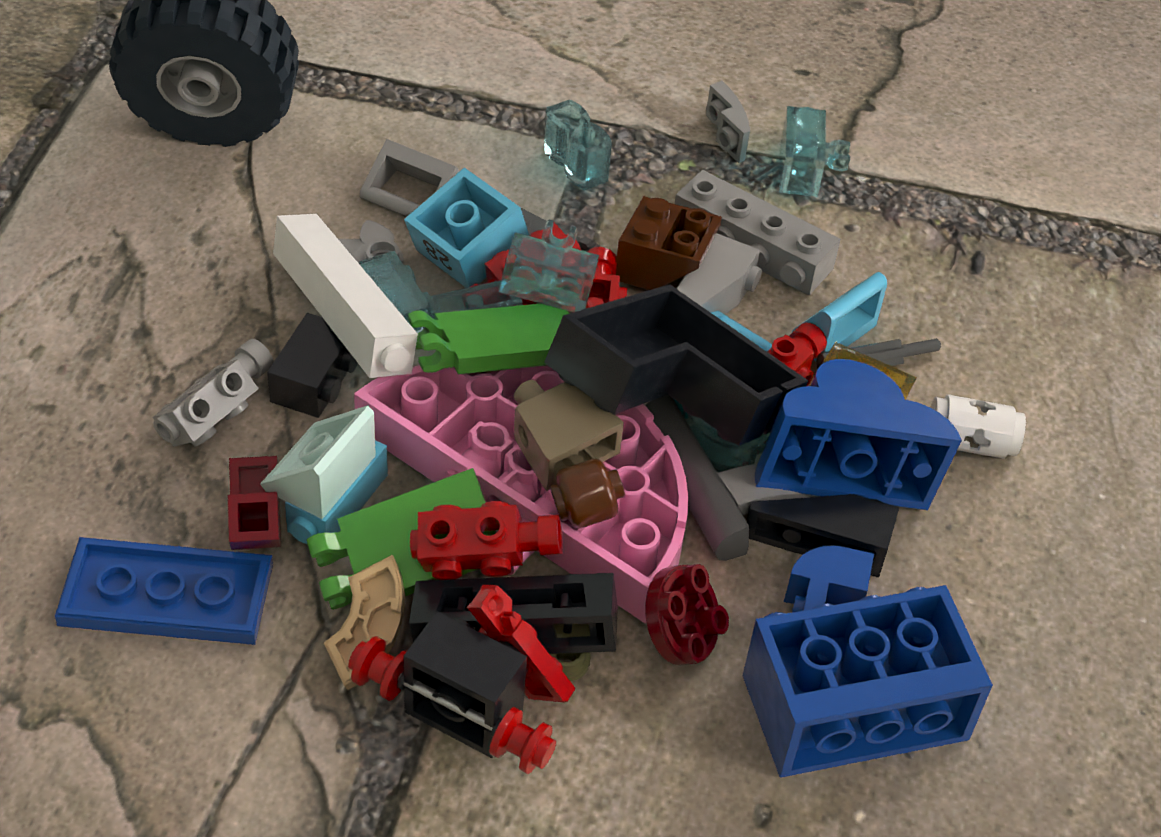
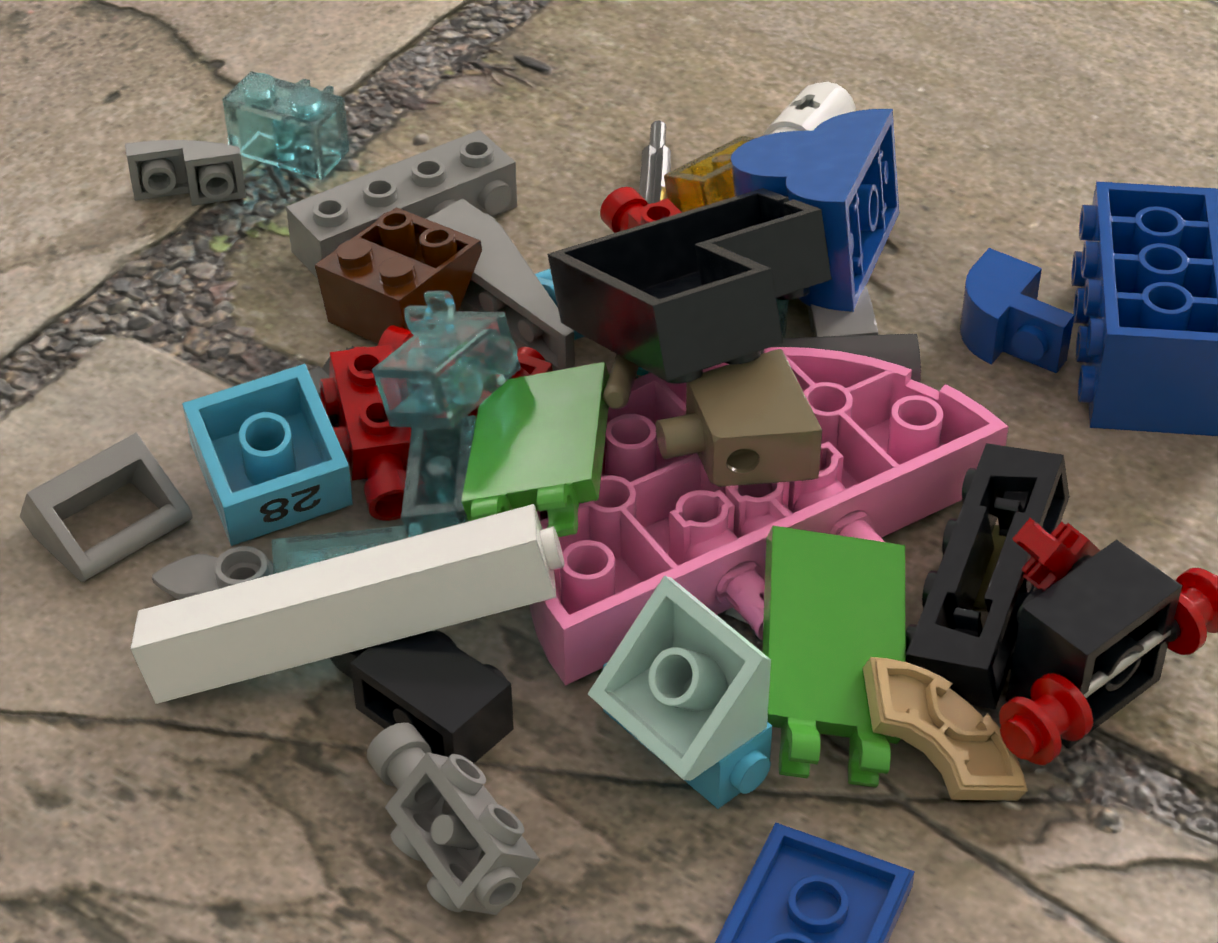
camera: 65 degrees left, 5 degrees down
dark red brick [227,456,281,550] -> none
red brick [410,501,563,580] -> none
clear light blue brick [544,99,612,190] -> none
reddish brown head [550,459,625,529] -> none
dark red tile [645,564,729,665] -> none
black slope [747,494,899,578] -> none
medium azure tile [792,272,887,361] -> none

